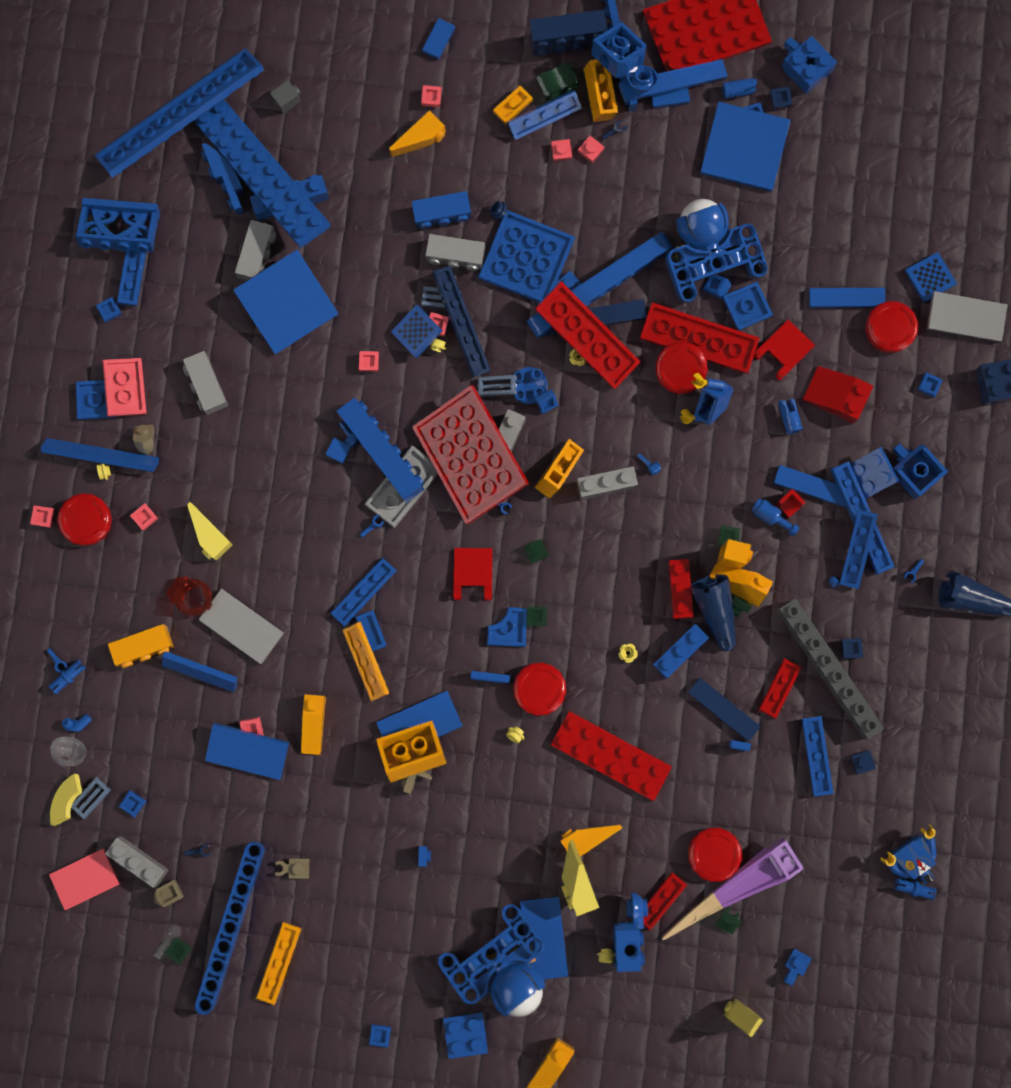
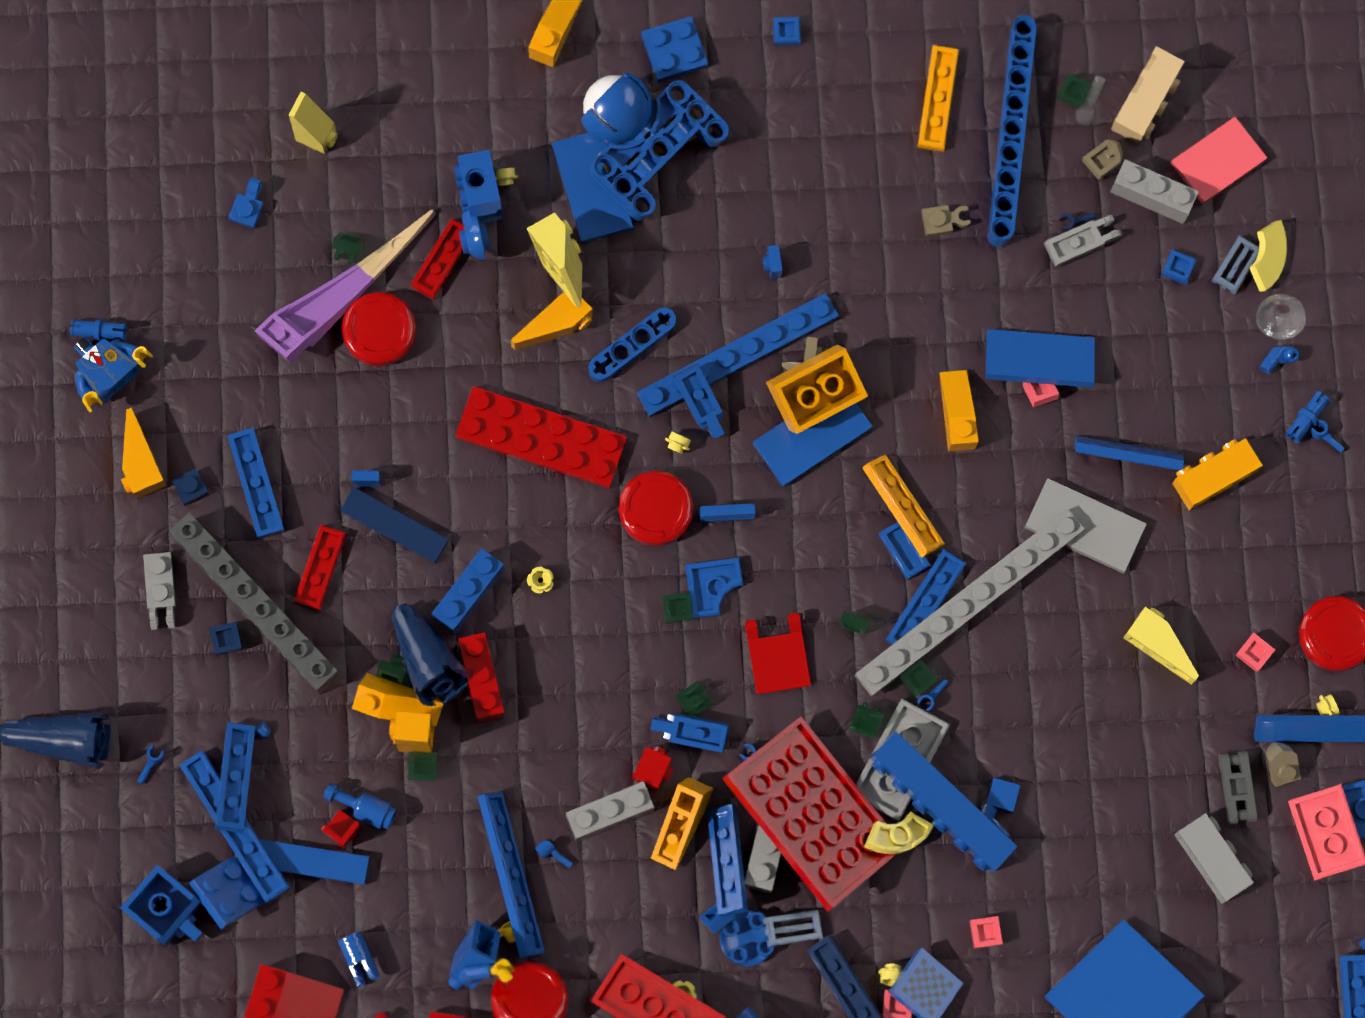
camera: 165 degrees right, 5 degrees down
clear red piece [166,576,213,616] -> none
none -> light orange slope [121,408,166,499]
none -> light grey hinge [143,552,176,630]
none -> blue tile [477,792,545,958]
none -> blue beam [588,308,676,383]
none -> red brick [632,746,674,792]
none -> blue plate [637,293,839,418]
none -> blue hinge [651,713,729,753]
none -> blue hinge [672,364,725,439]
none -> blue plate [707,804,748,918]
none -> clear green tile [839,611,870,635]
none -> clear green tile [849,702,884,739]
none -> light grey plate [855,508,1085,697]
none -> light yellow tile [864,812,934,854]
none -> clear green plate [898,659,938,698]
none -> light grey hinge [1044,215,1122,267]
none -> tan wedge [1111,46,1184,144]
none -> dark grey plate [1218,751,1257,825]

